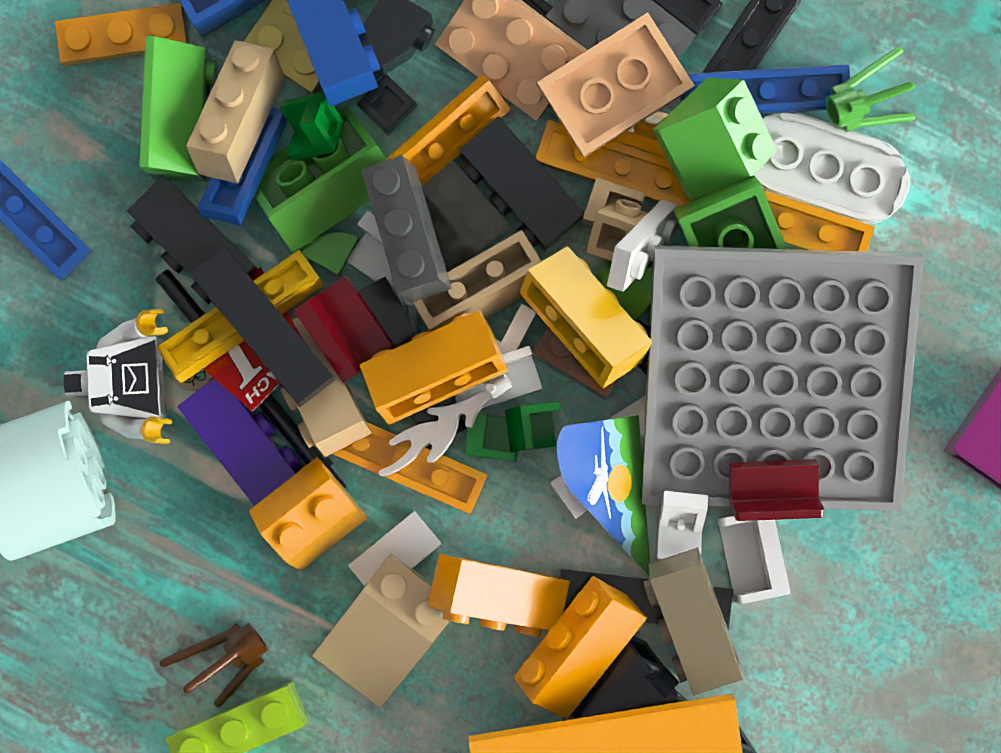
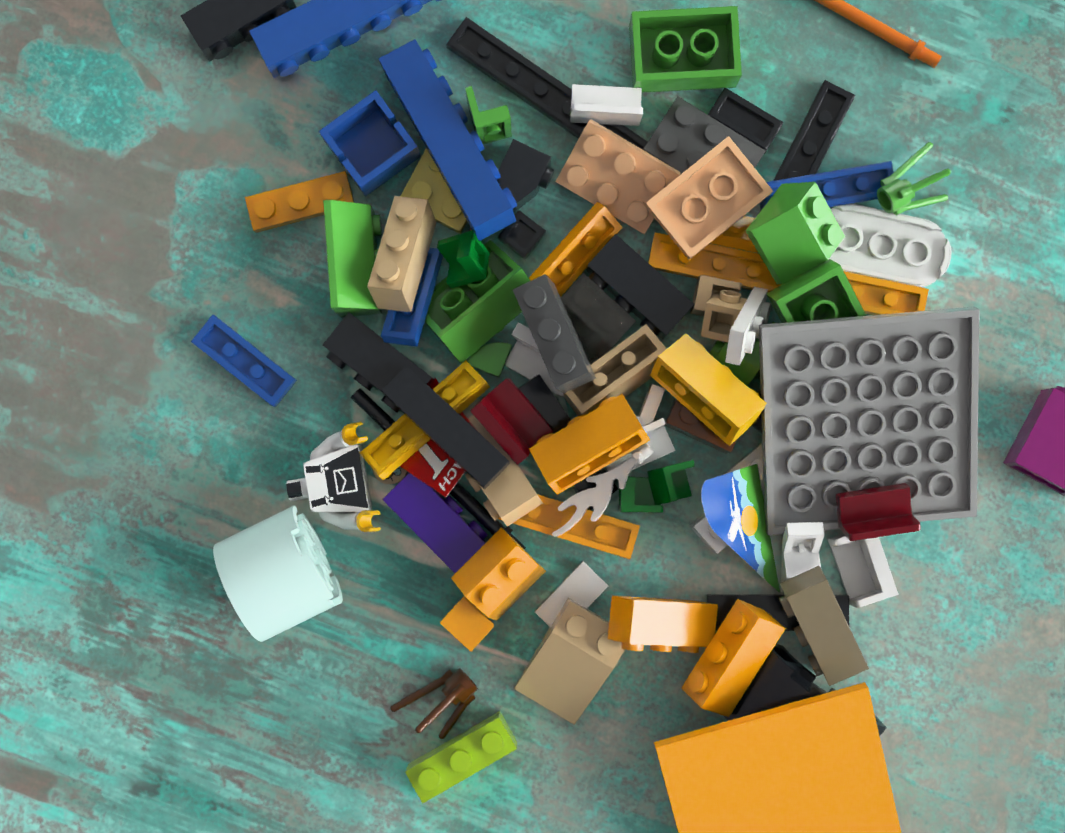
camera: 15 degrees left, 0 degrees up
none -> light orange panel [440,596,494,652]

